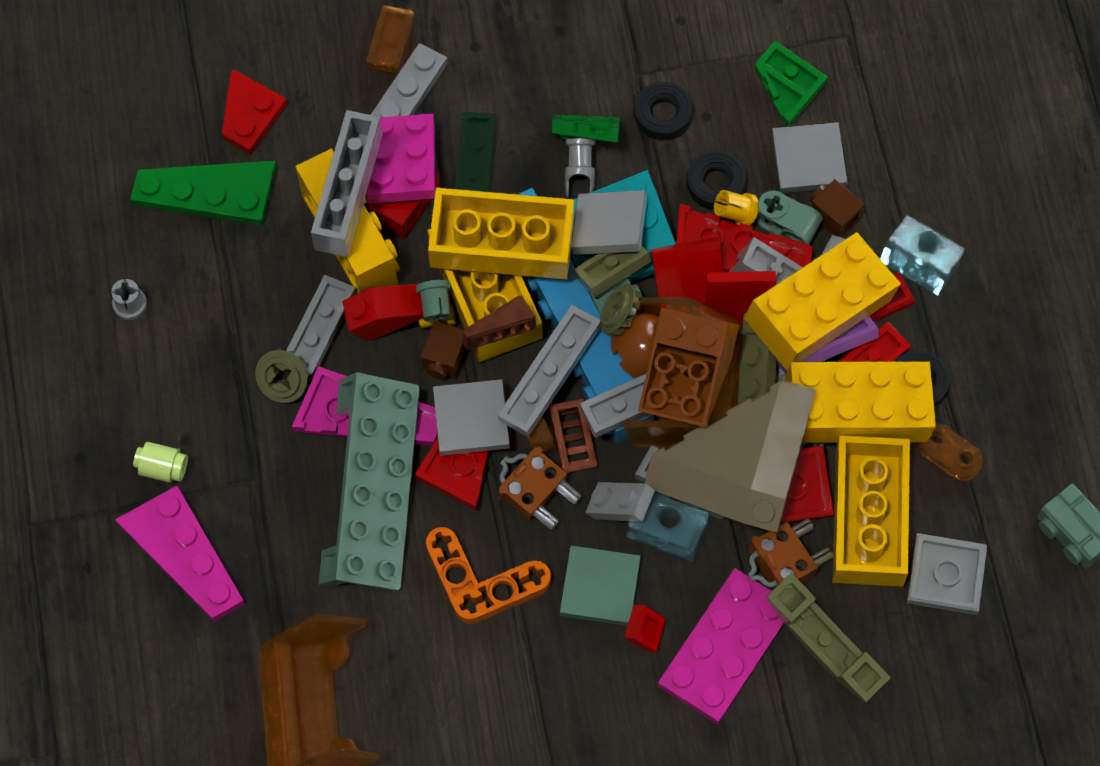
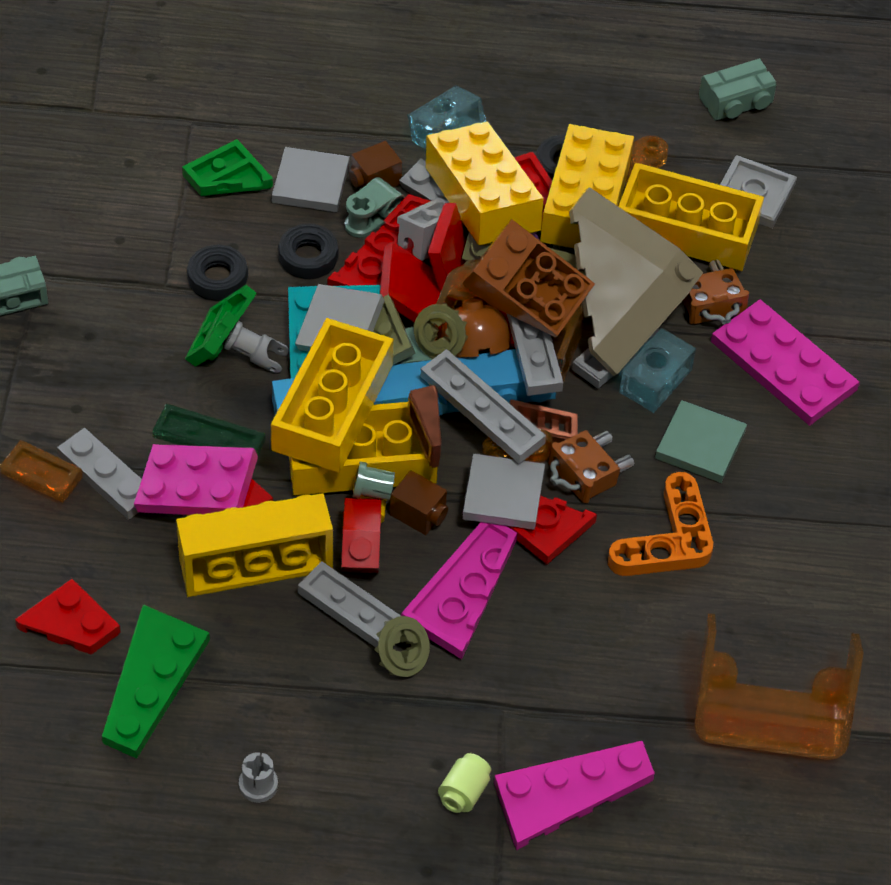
camera: 80 degrees left, 15 degrees down
light grey brick [311,110,383,257] -> none
sand green bracket [318,372,419,591] -> none
light grey plate [585,482,655,522] -> none
red plate [624,605,666,652] -> none
yellow bush [714,190,759,226] -> none
olive slope [765,573,891,703] -> none

